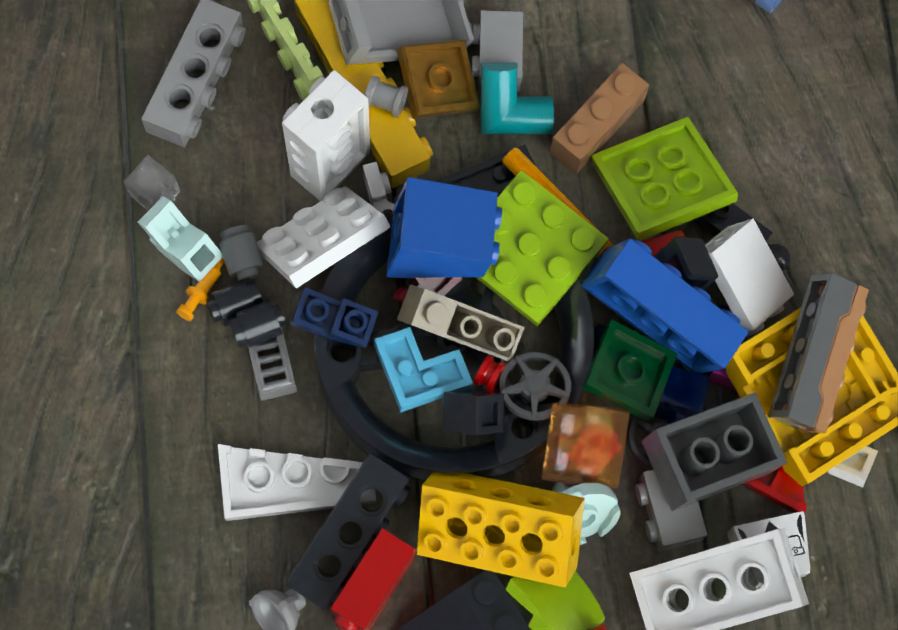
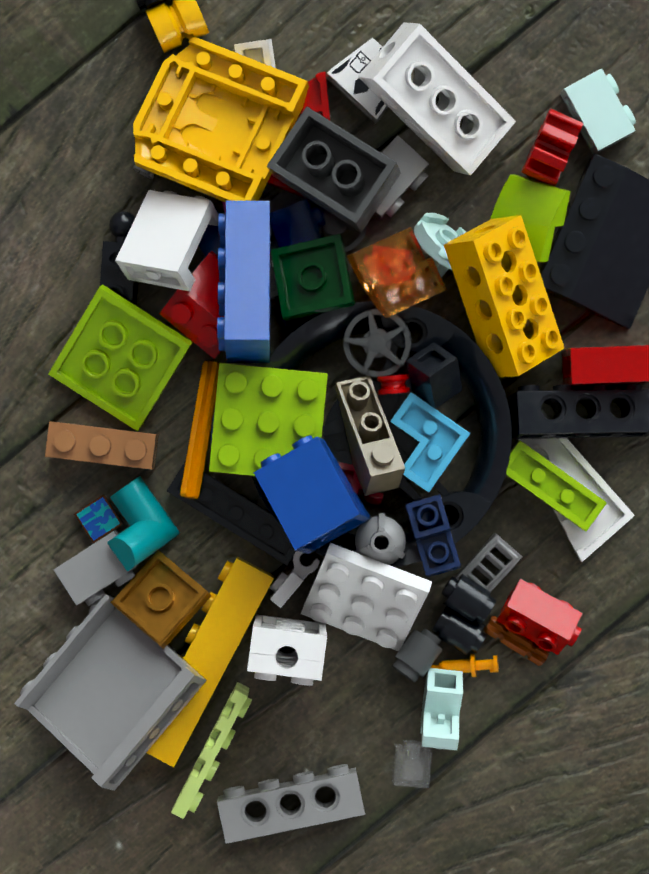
camera: 120 degrees left, 15 degrees up
light grey bush [365,75,409,118] -> none
black panel [654,237,719,290] -> none
dark grey piece [768,273,869,433] -> none
none -> tile [74,494,124,543]
none -> light grey piece [354,513,406,565]
none -> dark orange axle [484,616,549,666]
none -> brick [496,579,582,655]
none -> lime plate [506,440,607,532]

